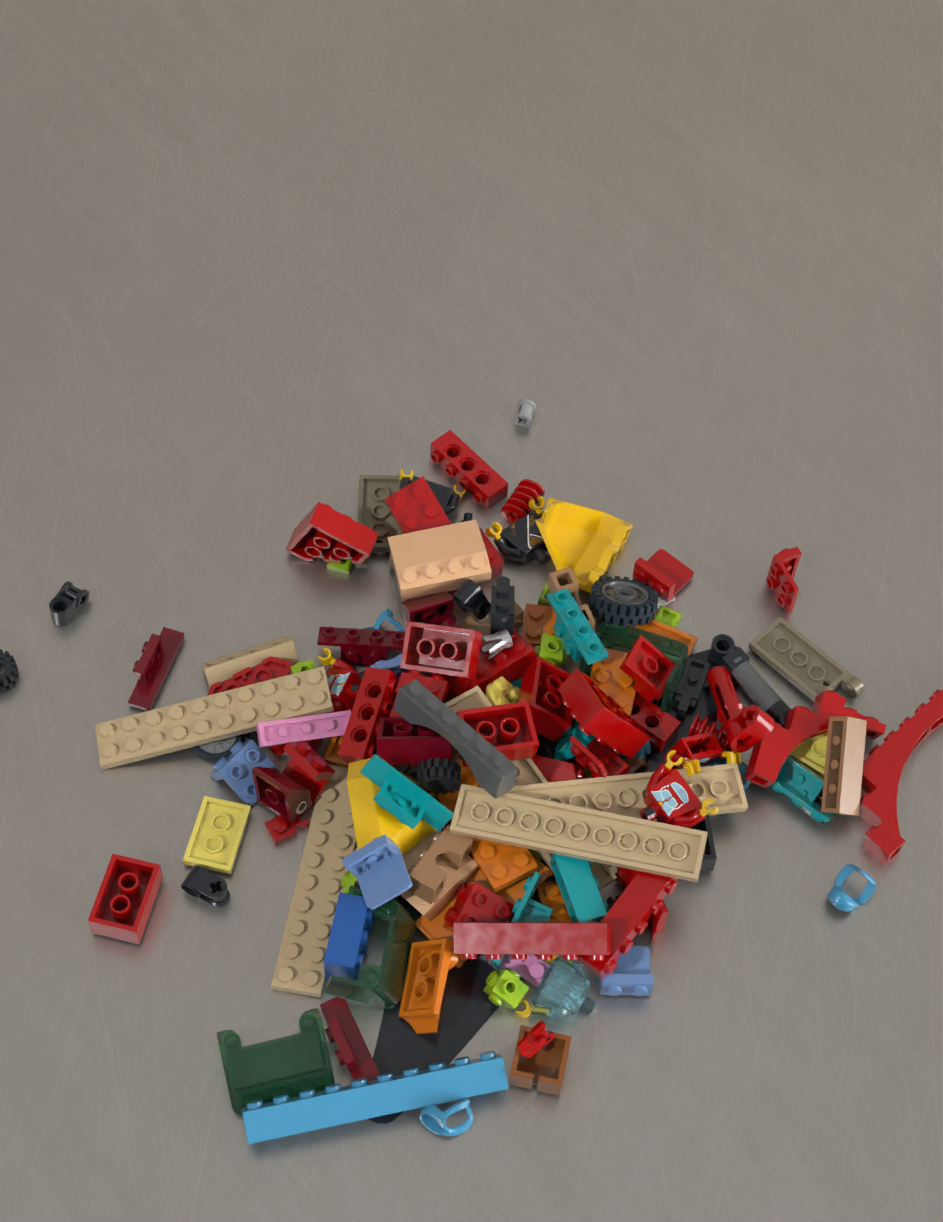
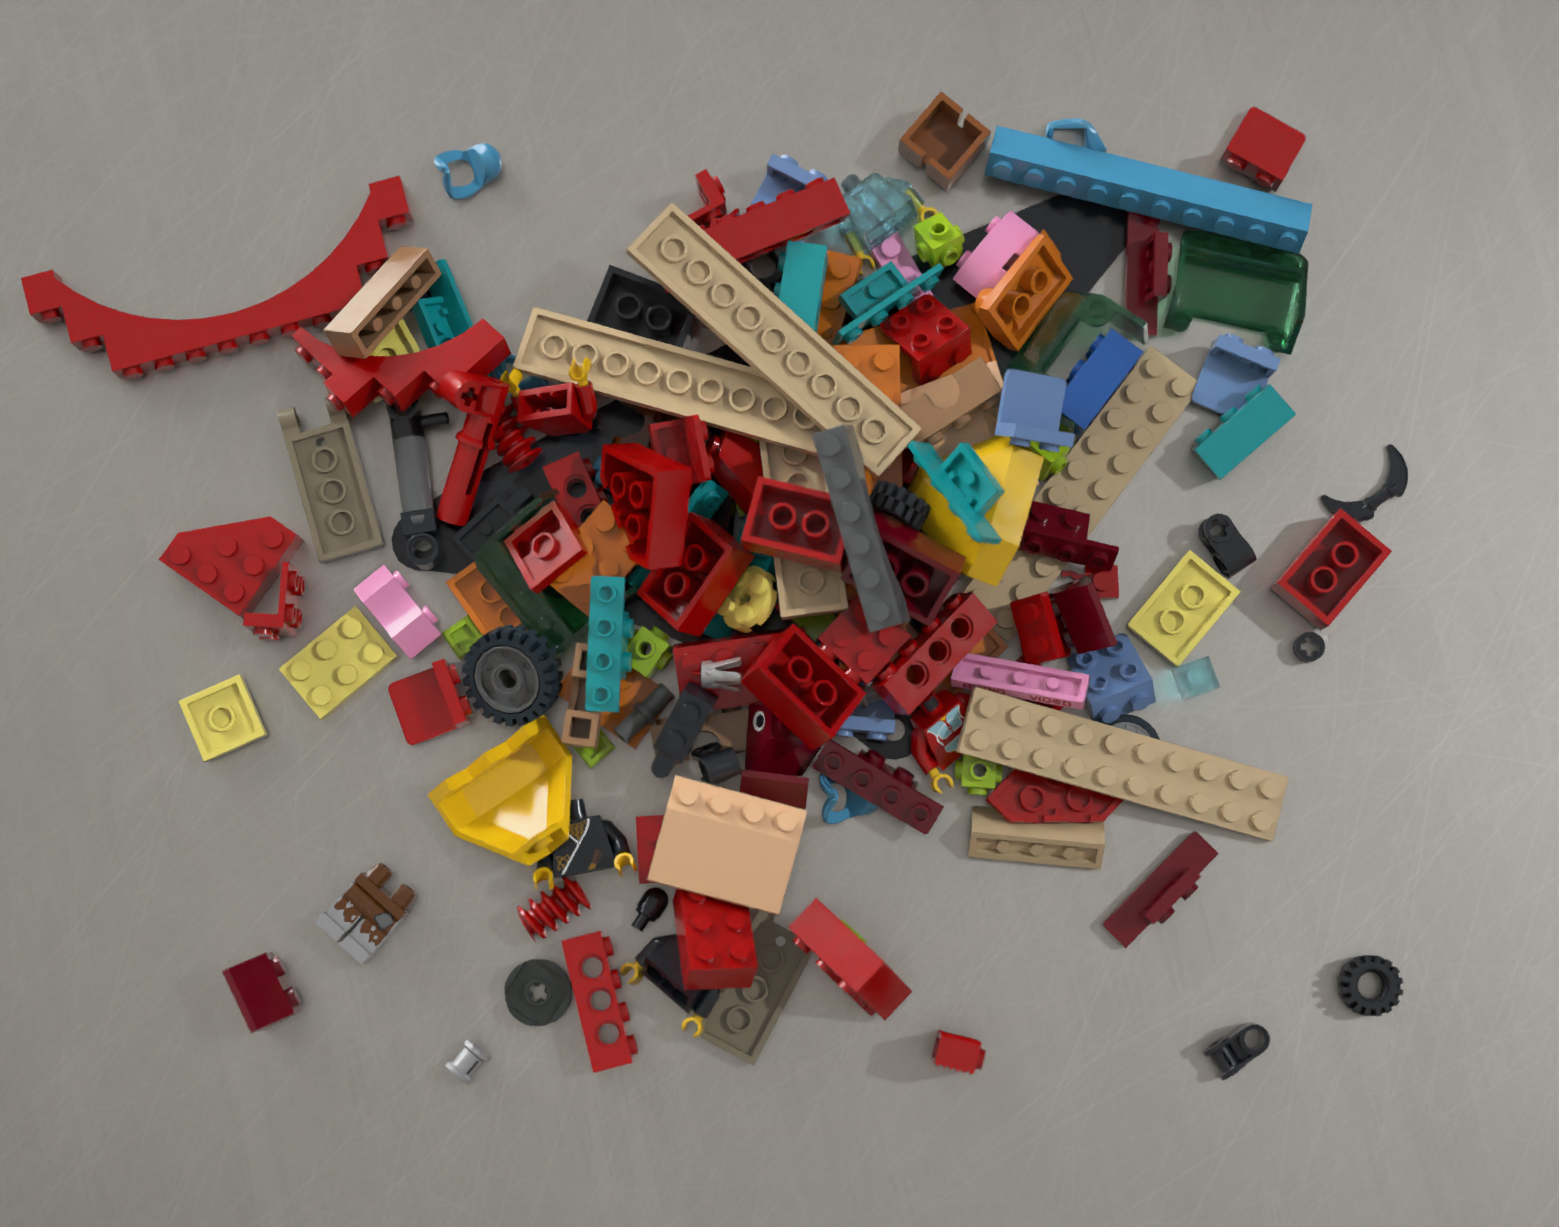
camera: 150 degrees left, 25 degrees up
brick [454,922,611,960] -> none
red piece [517,1020,555,1058] -> none
red torso [639,750,719,828] -> none
none -> red brick [158,516,304,619]
none -> light yellow plate [179,674,268,762]
none -> dark red slope [222,952,301,1033]
none -> light yellow plate [279,606,399,720]
none -> hips [314,863,417,965]
none -> bright pink brick [353,565,441,659]
none -> pearl dark grey plate [504,959,572,1026]
none -> dark grey pin [613,683,675,744]
none -> red bracket [688,169,727,228]
none -> red brick [931,1030,986,1075]
none -> bright pink brick [953,210,1040,298]
none -> dark red bracket [1017,501,1119,571]
none -> clear light blue brick [1172,656,1220,702]
none -> medium blue bracket [1191,333,1281,415]
none -> teal brick [1192,384,1296,480]
none -> red bracket [1220,107,1306,192]
none -> black bush [1292,632,1325,663]
none -> black piece [1321,444,1408,521]

